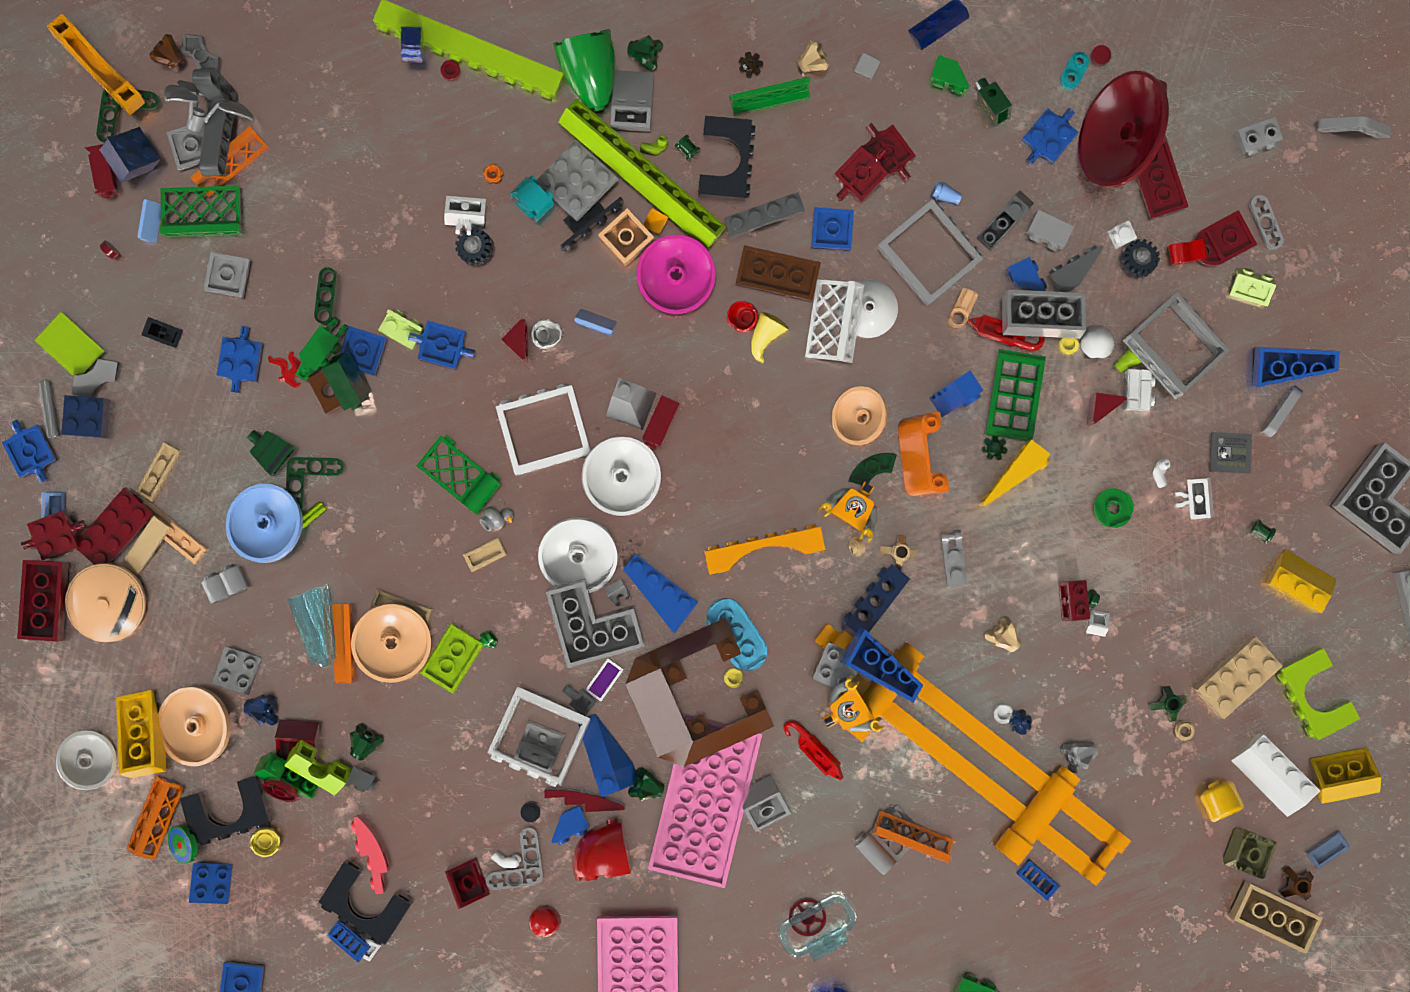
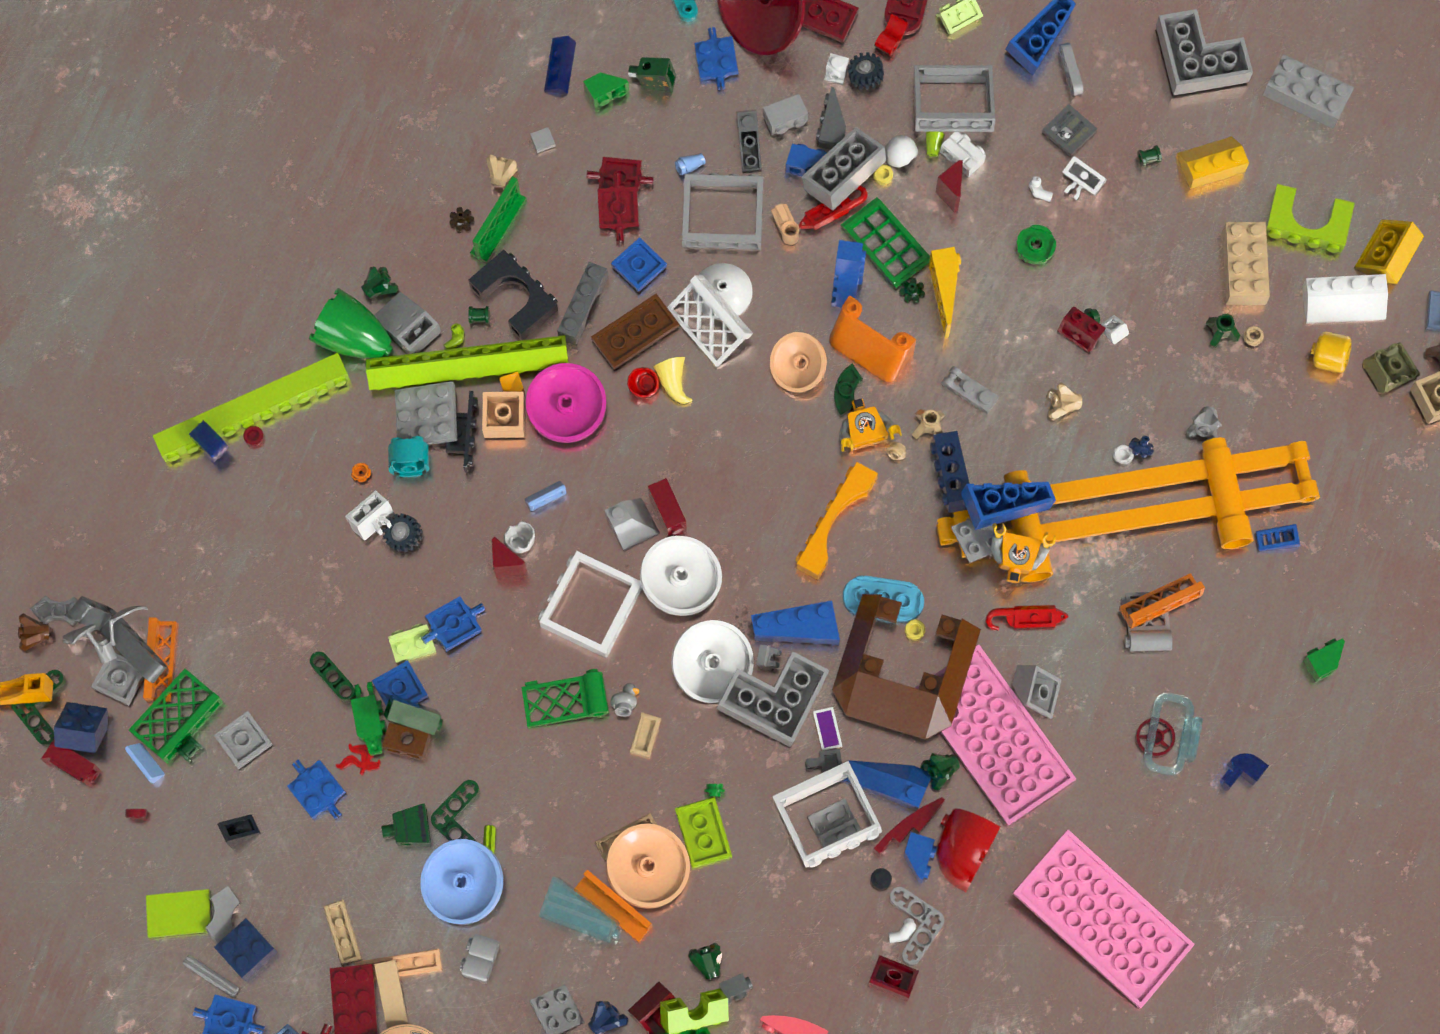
camera: 50 degrees left, 15 degrees down
red hair [529,907,561,937] -> none
none -> dark green bush [176,735,204,763]

